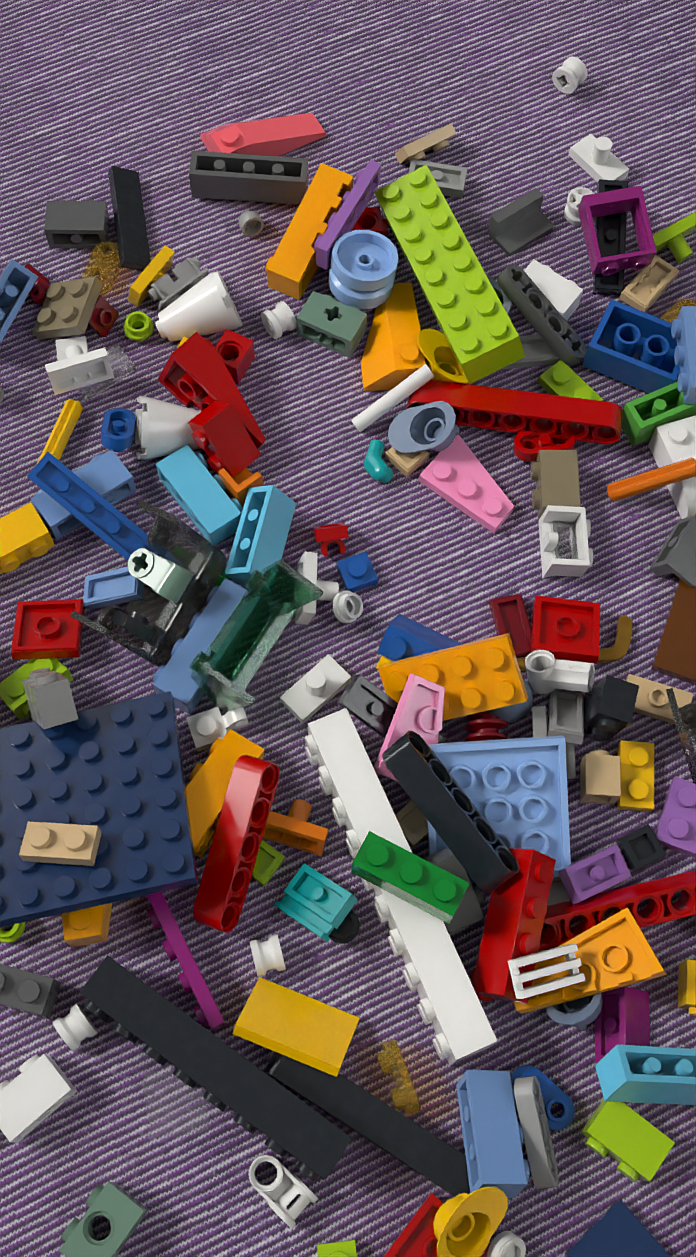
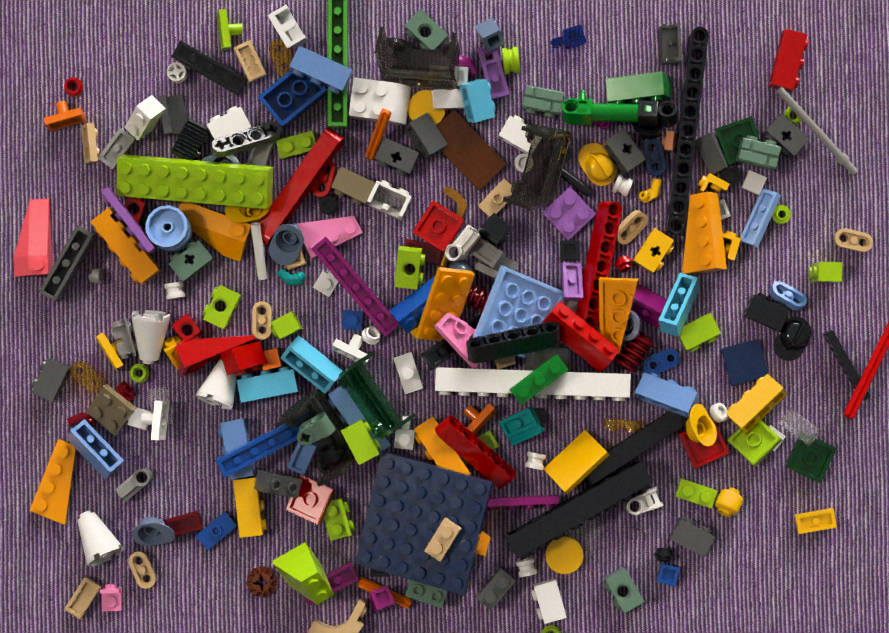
camera: 60 degrees left, 20 degrees up
light grey brick [22,668,78,729] -> none
yellow axle [36,399,83,465] -> none
blue plate [101,408,136,452] -> none
black tile [108,165,151,272] -> none
red tile [313,522,349,556] -> none
white tile [508,943,585,999] -> none
light grey beam [514,1076,558,1189] -> none
white wheel [552,56,588,94] -> none
white tile [569,134,629,182] -> none
magenta window [578,186,657,276] -> none
tan brick [580,750,621,805] -> none
yellow plate [617,740,654,812] -> none
none -> orange tile [43,101,87,132]
none -> red plate [64,77,84,97]
none -> white brick [124,95,165,140]
none -> black brick [170,118,210,160]
none -> lime brick [202,285,243,330]
none -> tan plate [252,301,272,340]
none -> dark grey brick [254,470,302,498]
none -> lime brick [270,311,303,340]
none -> magenta plate [311,236,400,337]
none -> white plate [313,271,338,297]
none -> black plate [319,196,338,215]
none -> lime brick [341,419,382,465]
none -> dark grey brick [375,137,419,177]
none -> lime brick [394,246,425,290]
none -> yellow tile [545,535,584,574]
none -> red plate [615,256,634,273]
none -> dark red piece [615,331,656,373]

